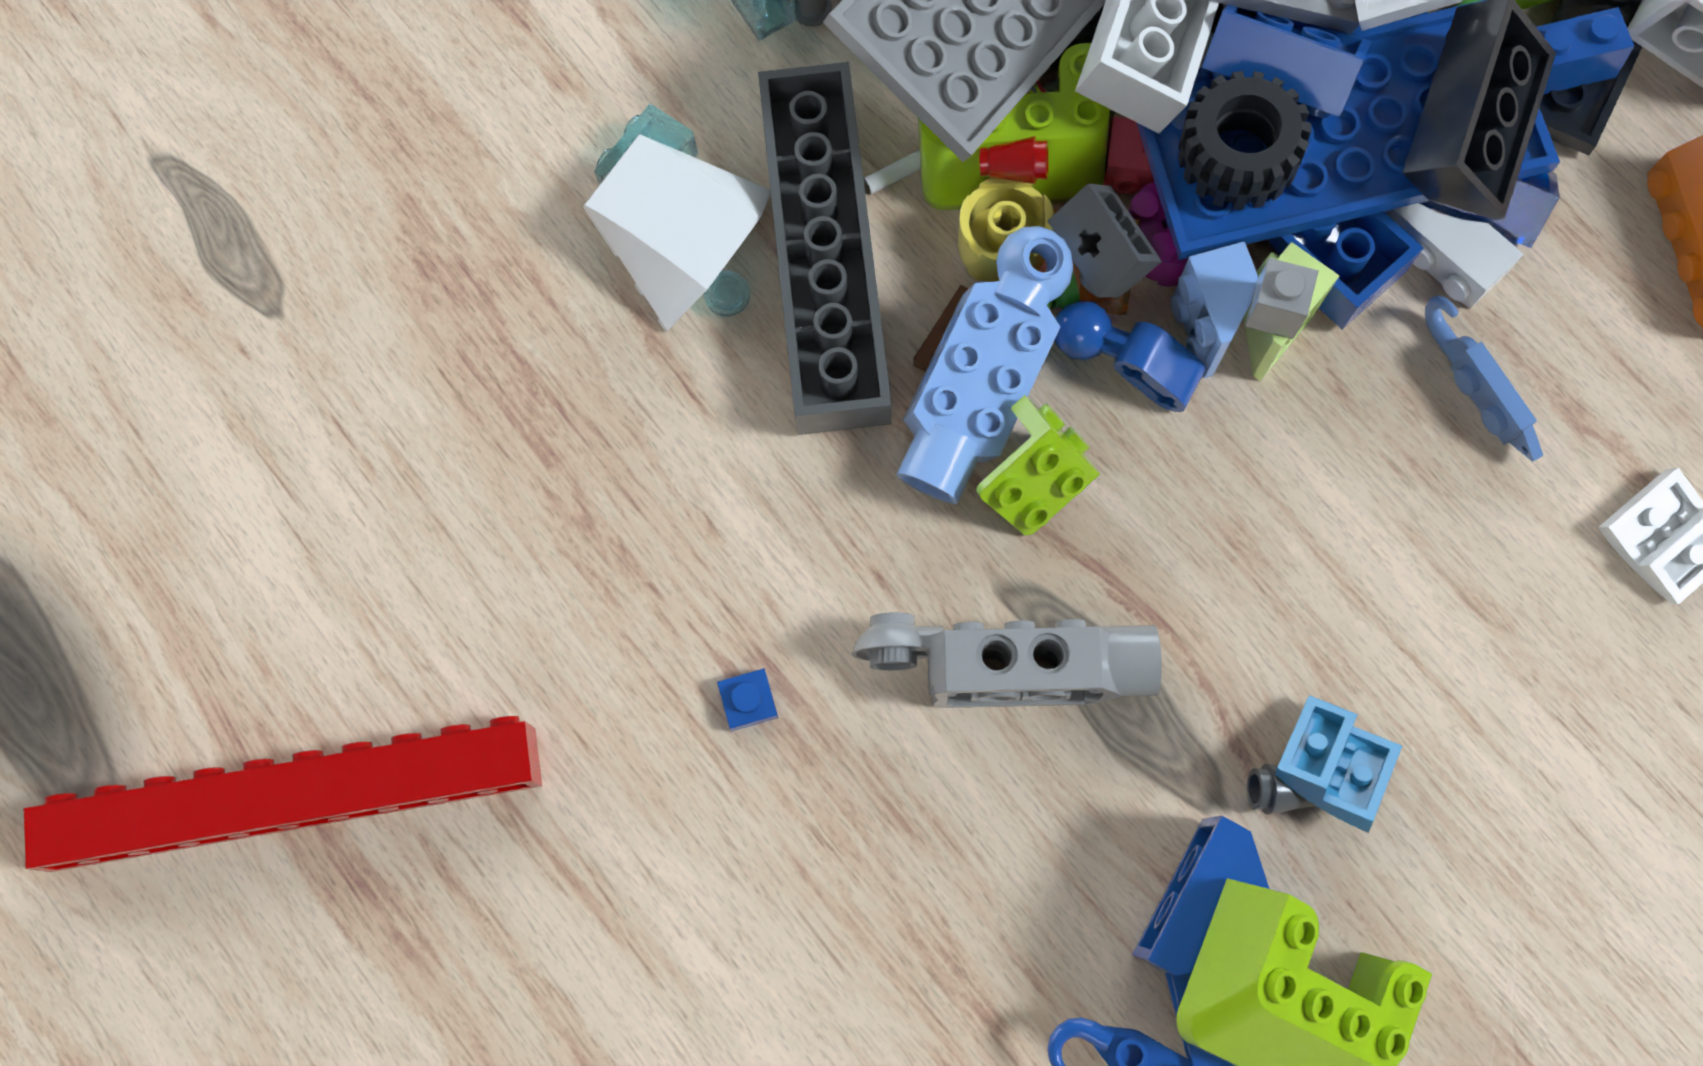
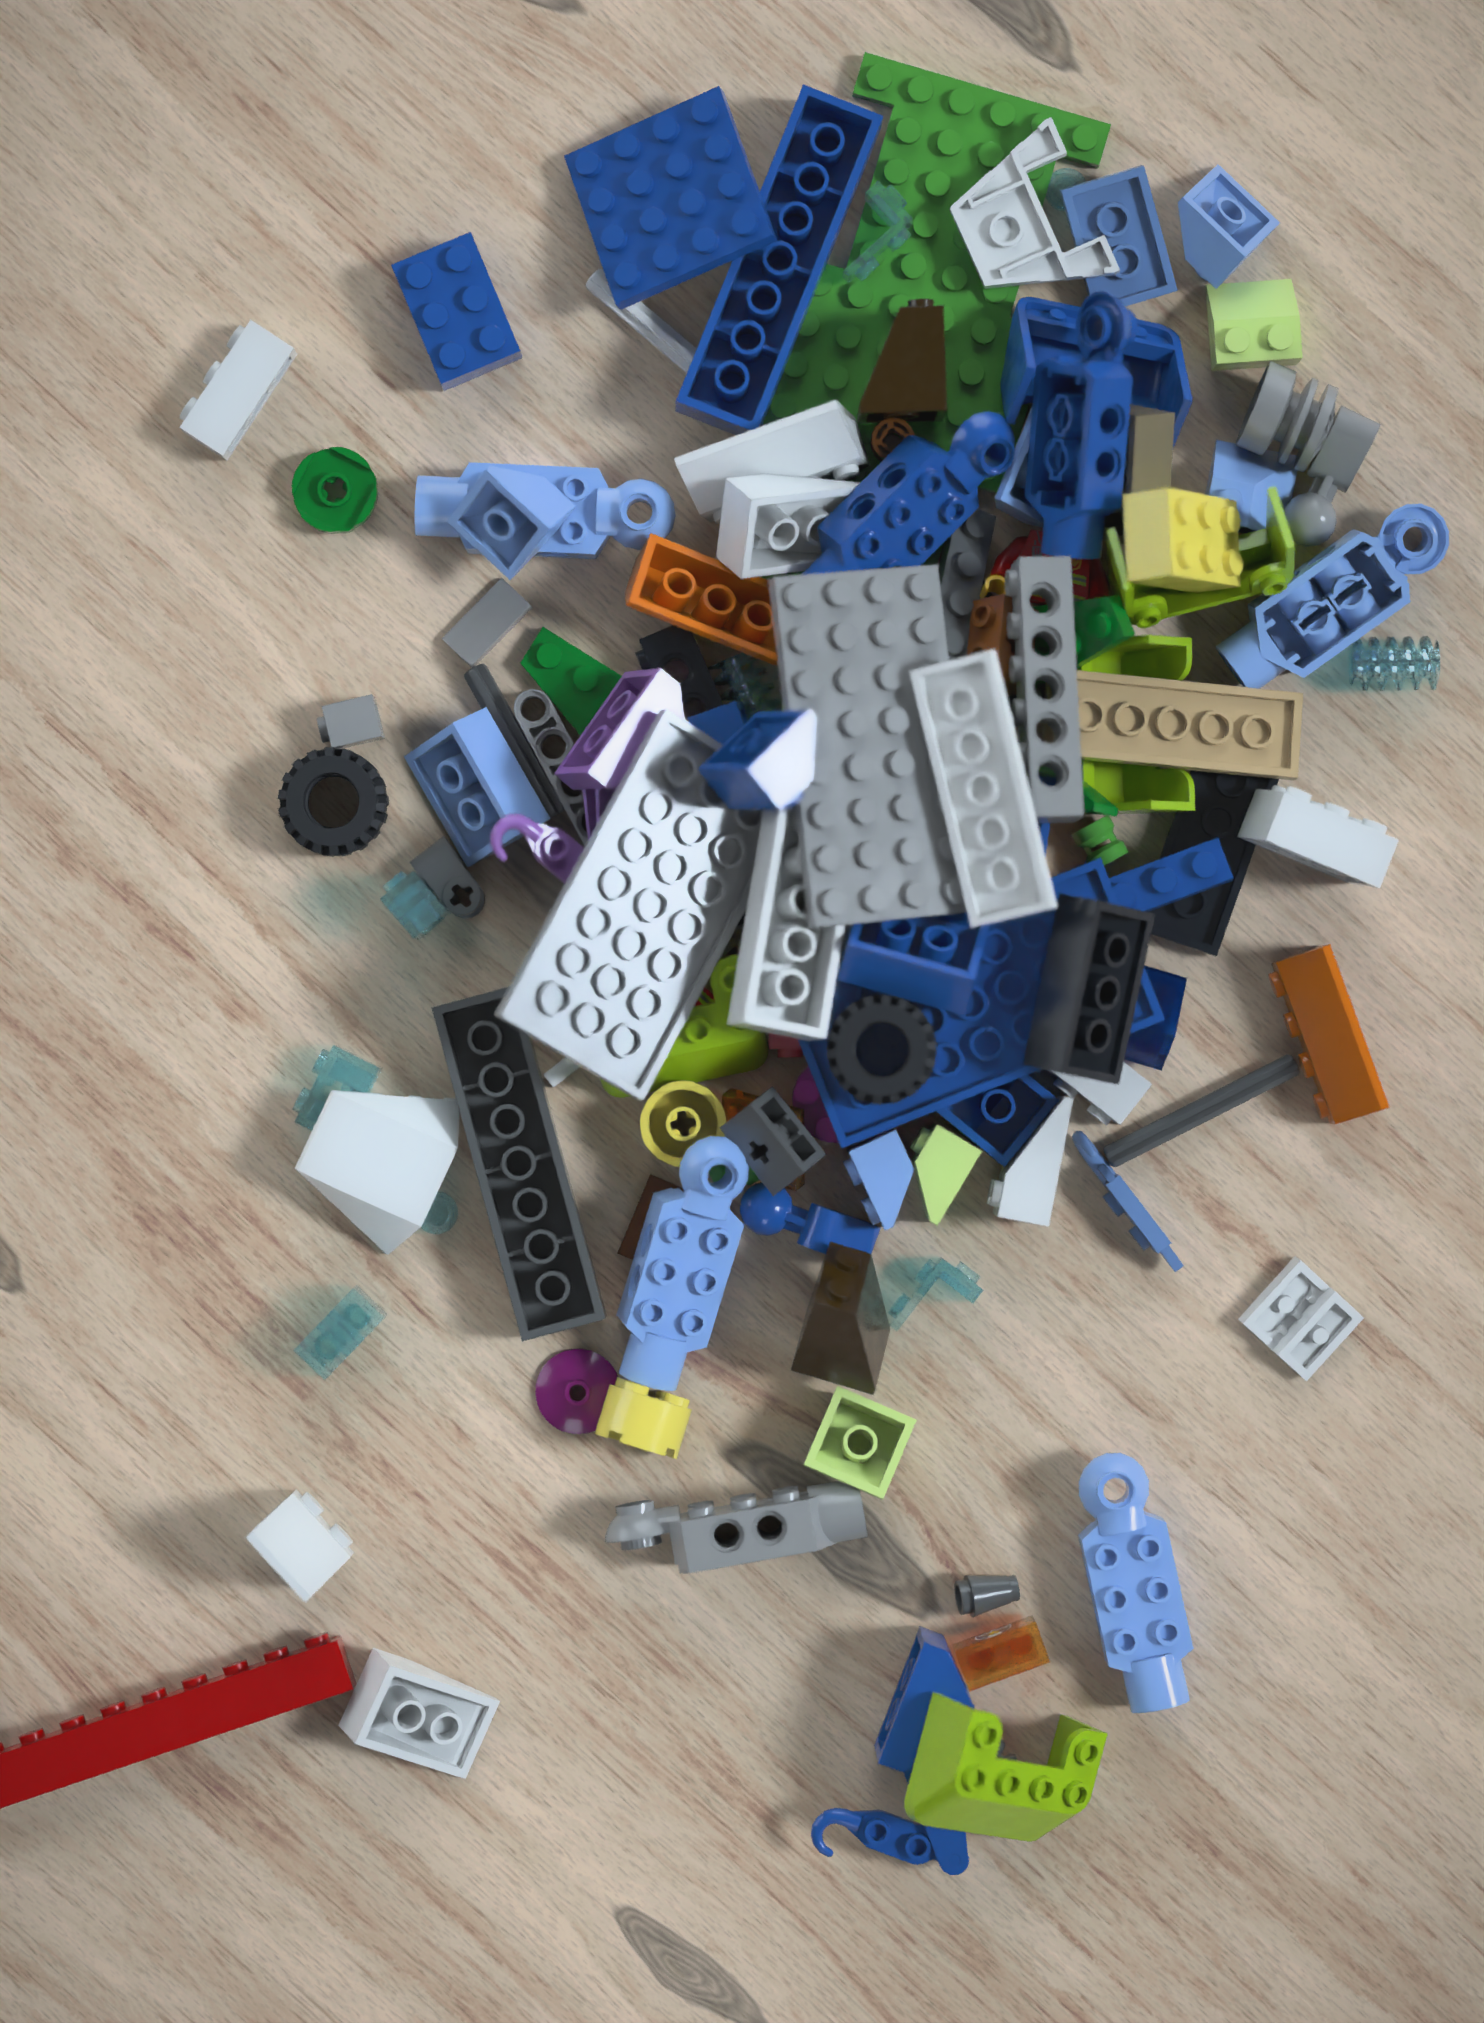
camera: 15 degrees left, 15 degrees up
blue plate [717,668,779,732] -> none
lime bracket [976,395,1100,536] -> none
red cone [979,136,1049,185] -> none
light grey brick [1245,258,1319,339] -> none
dark azure slope [1275,695,1402,833] -> none
none -> white slope [246,1490,354,1602]
none -> clear light blue brick [294,1285,388,1380]
none -> white slope [338,1648,500,1779]
none -> magenta dish [535,1349,619,1434]
none -> light yellow brick [595,1377,692,1459]
none -> dark brown slope [791,1242,890,1395]
none -> yellowish green slope [803,1386,917,1500]
none -> clear light blue bracket [888,1257,983,1331]
none -> clear orange brick [952,1615,1050,1692]
none -> white slope [987,1095,1073,1226]
none -> light blue brick [1078,1453,1194,1713]
none -> dark grey axle [1103,1055,1300,1167]

